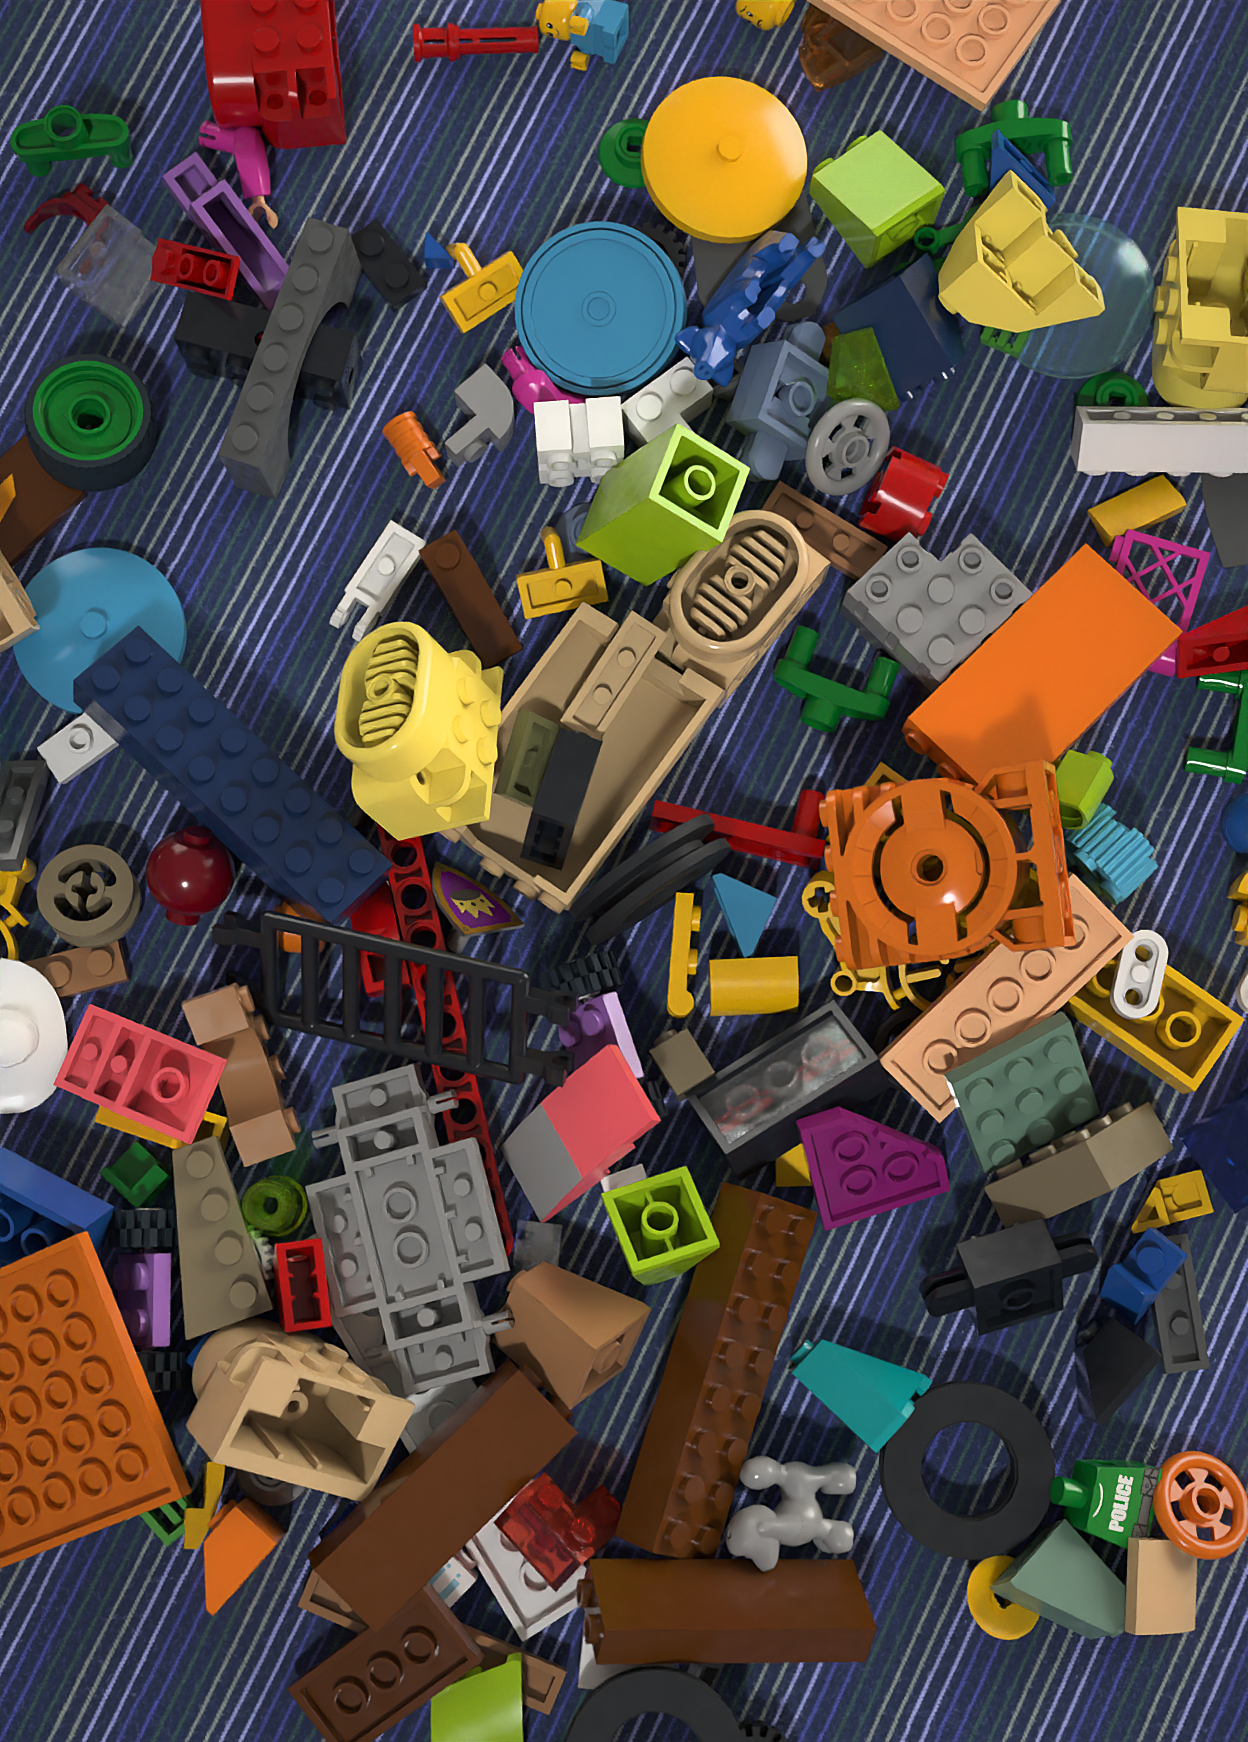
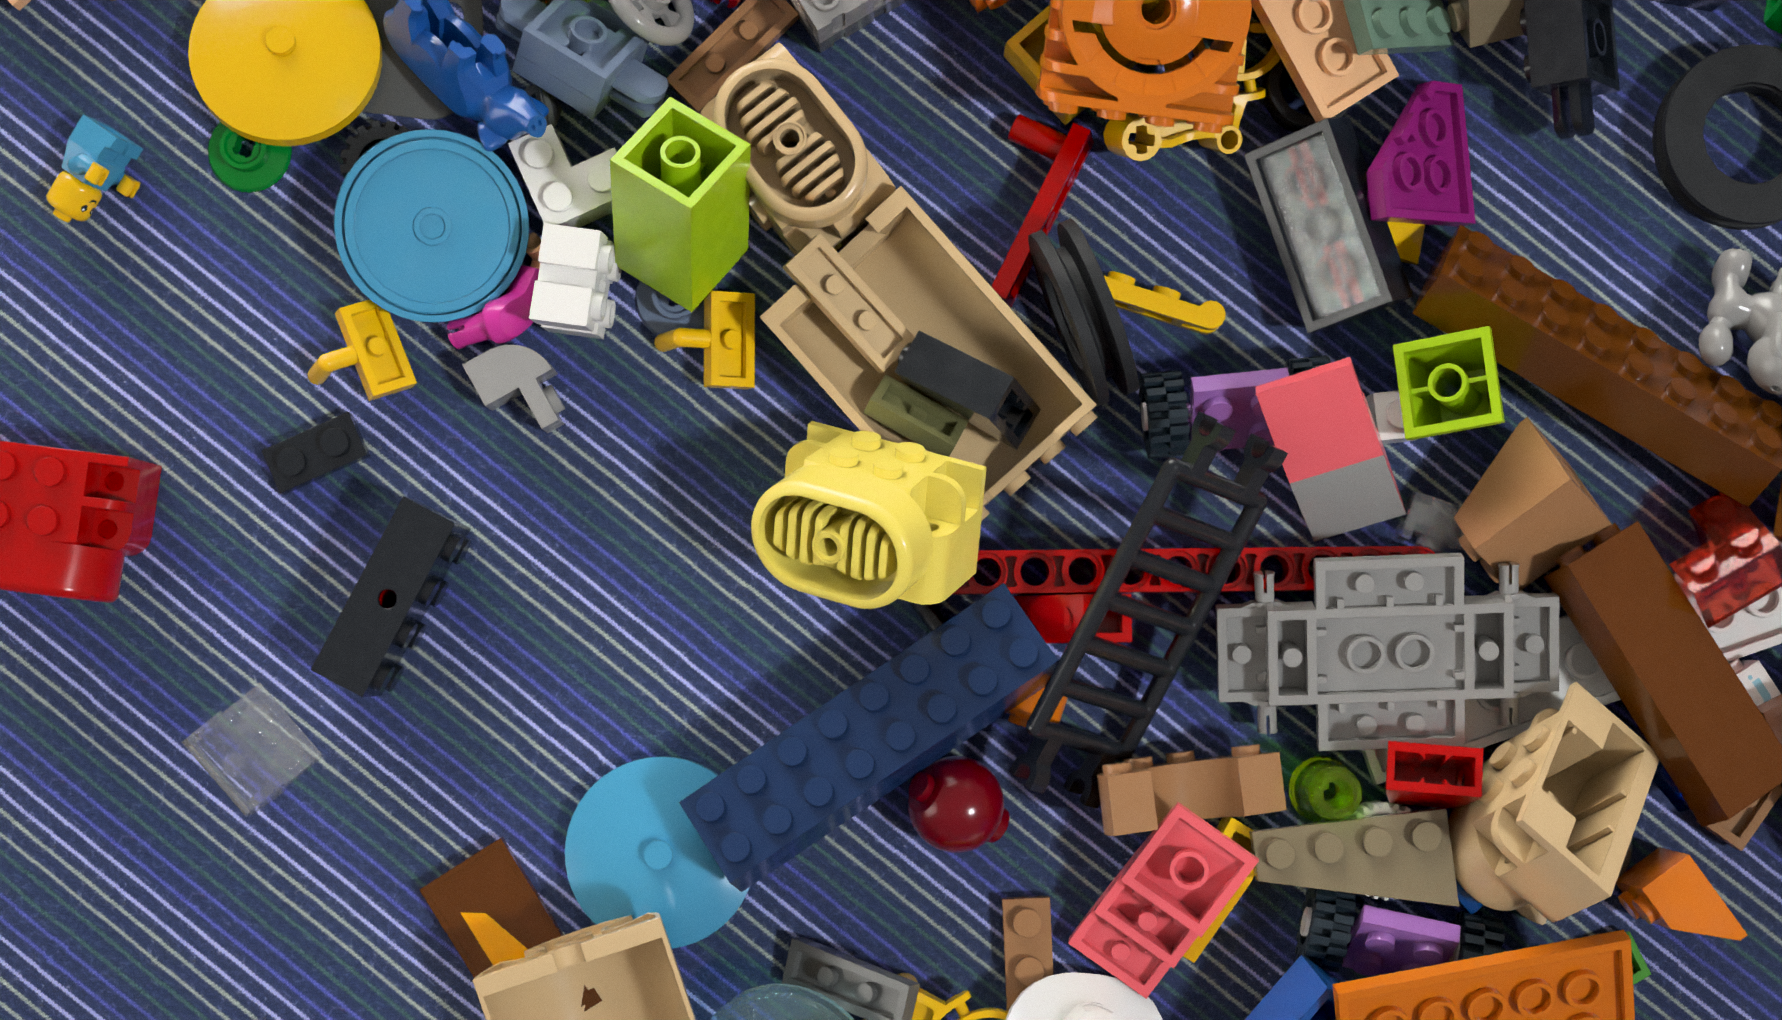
camera: 75 degrees left, 5 degrees up
green connector [10,105,134,177] -> none
dark red helmet [24,182,112,274] -> none
wheel [24,353,156,492] -> none
white plate [37,713,119,784] -> none
dark tan wheel [37,844,142,948] -> none
green panel [99,1142,174,1208] -> none
red slope [150,238,241,301] -> none
medium lavender slope [161,152,289,311] -> none
yellow slope [184,1462,225,1549] -> none
dark pink arm [199,120,278,229] -> none
dark grey arch [218,217,363,500] -> none
white hinge [330,520,427,642] -> none
orange hinge [382,411,446,490] -> none
red pin [413,23,538,63] -> none
reddish brown slope [418,529,523,669] -> none
blue piece [424,233,455,269] -> none
shield [431,862,525,953] -> none
dark tan brick [649,1028,715,1103] -> none
yellow brick [707,956,799,1016] -> none
dark azure slope [711,873,777,959] -> none
green connector [772,625,900,733] -> none
teal slope [788,1337,932,1453] -> none

